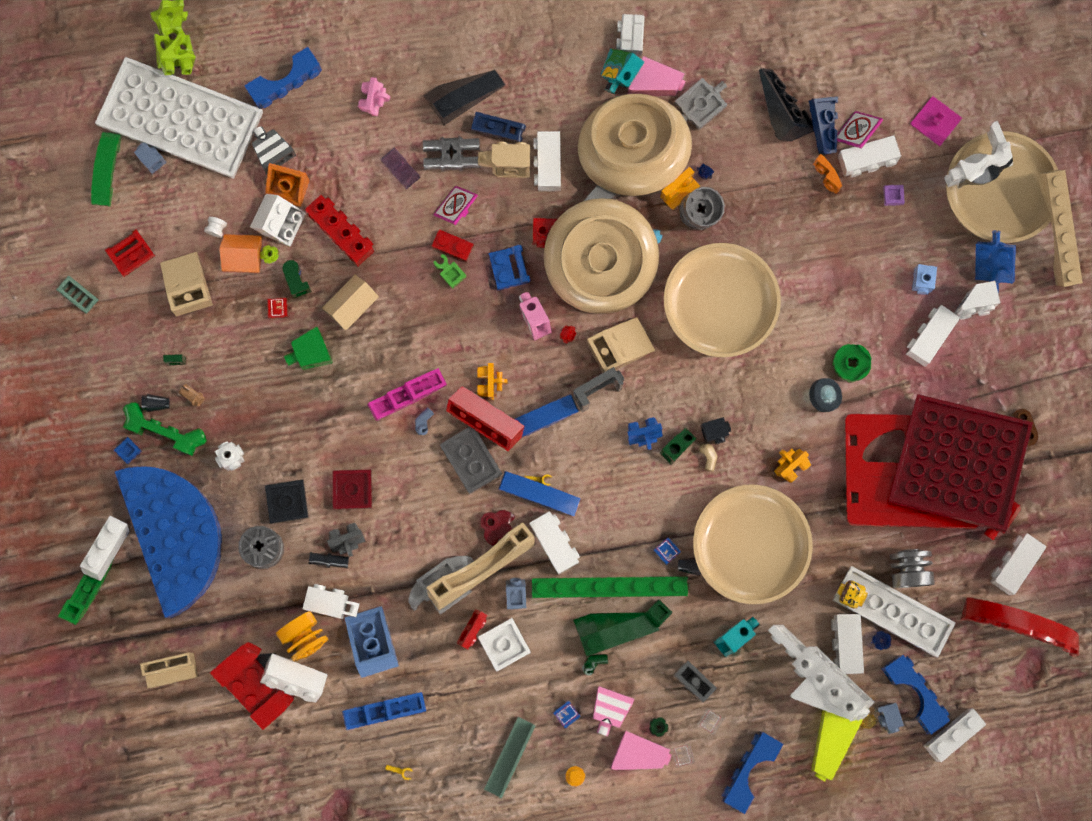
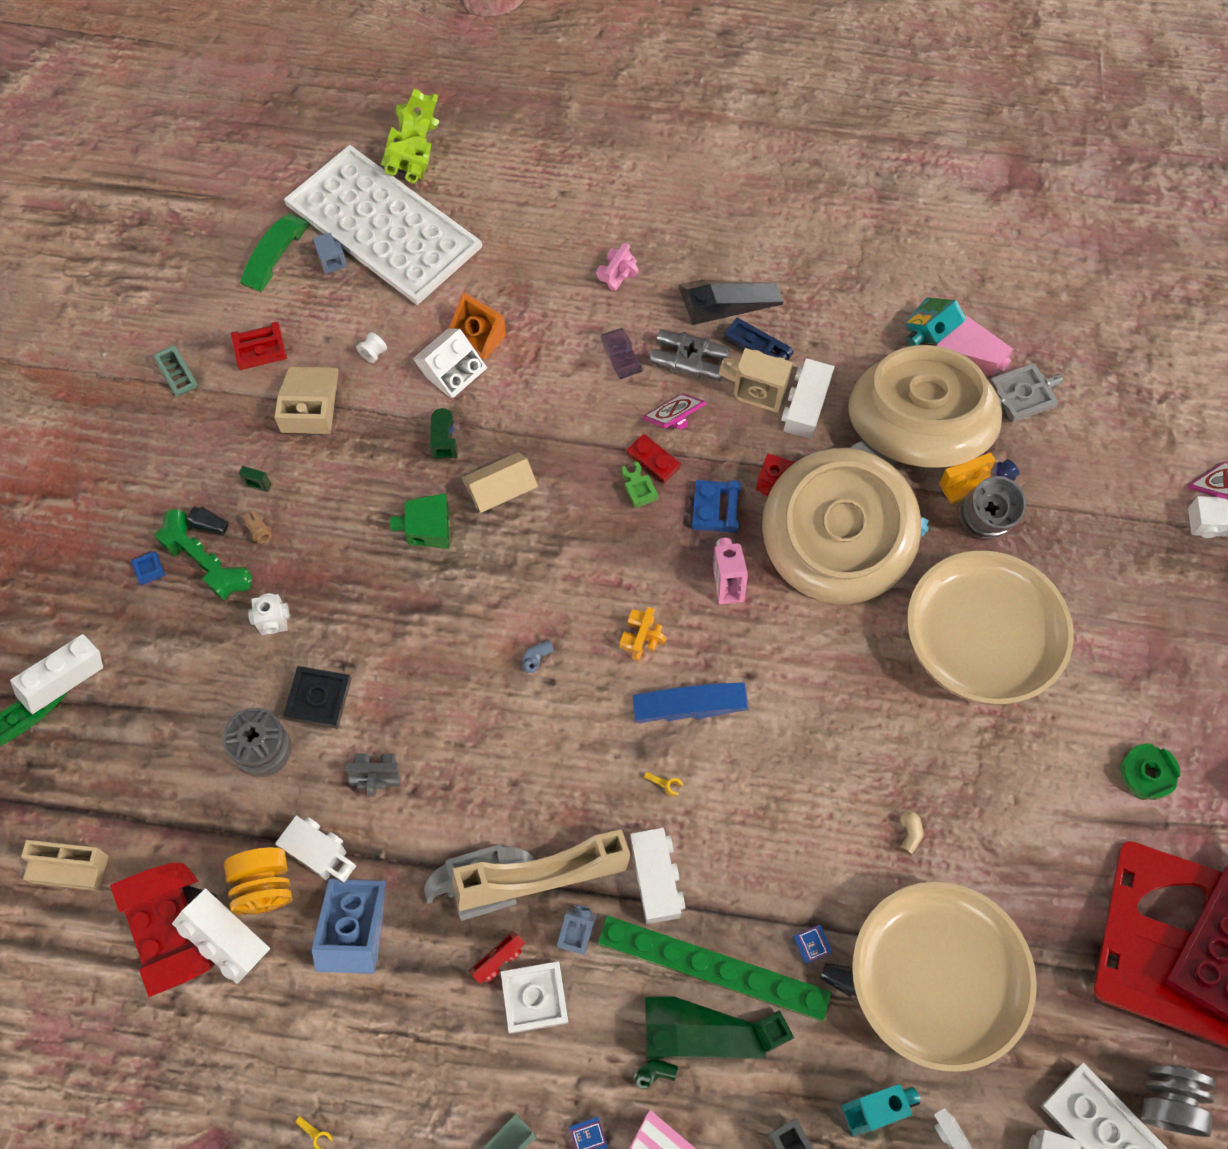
camera: 20 degrees right, 15 degrees down
blue brick [115,466,222,619] -> none
orange slope [220,234,262,273] -> none
blue arch [244,47,322,109] -> none
dark grey torso [252,126,296,175] -> none
lime plate [260,245,279,264] -> none
red tile [267,298,288,319] -> none
red brick [304,195,374,267] -> none
black pin [309,552,349,569] -> none
dark red plate [333,469,372,510] -> none
blue slope [342,692,426,730] -> none
dark pink slope [367,368,447,421] -> none
flat silver plate [440,427,503,494] -> none
brick [446,386,524,451] -> none
dark red plate [480,510,515,546] -> none
blue slope [499,471,581,516] -> none
red plate [560,325,576,344] -> none
dark grey panel [573,367,624,413] -> none
tan slope [587,317,655,373] -> none
white brick [616,14,644,57] -> none
blue hips [627,417,663,450] -> none
dark green leg [659,428,697,466] -> none
black brick [700,417,731,445] -> none
black wedge [759,68,814,142] -> none
light orange hips [774,448,811,483] -> none
dark blue wing [808,96,838,155] -> none
black wheel [809,378,842,412] -> none
orange slope [813,154,842,194] -> none
yellow head [837,580,868,609] -> none

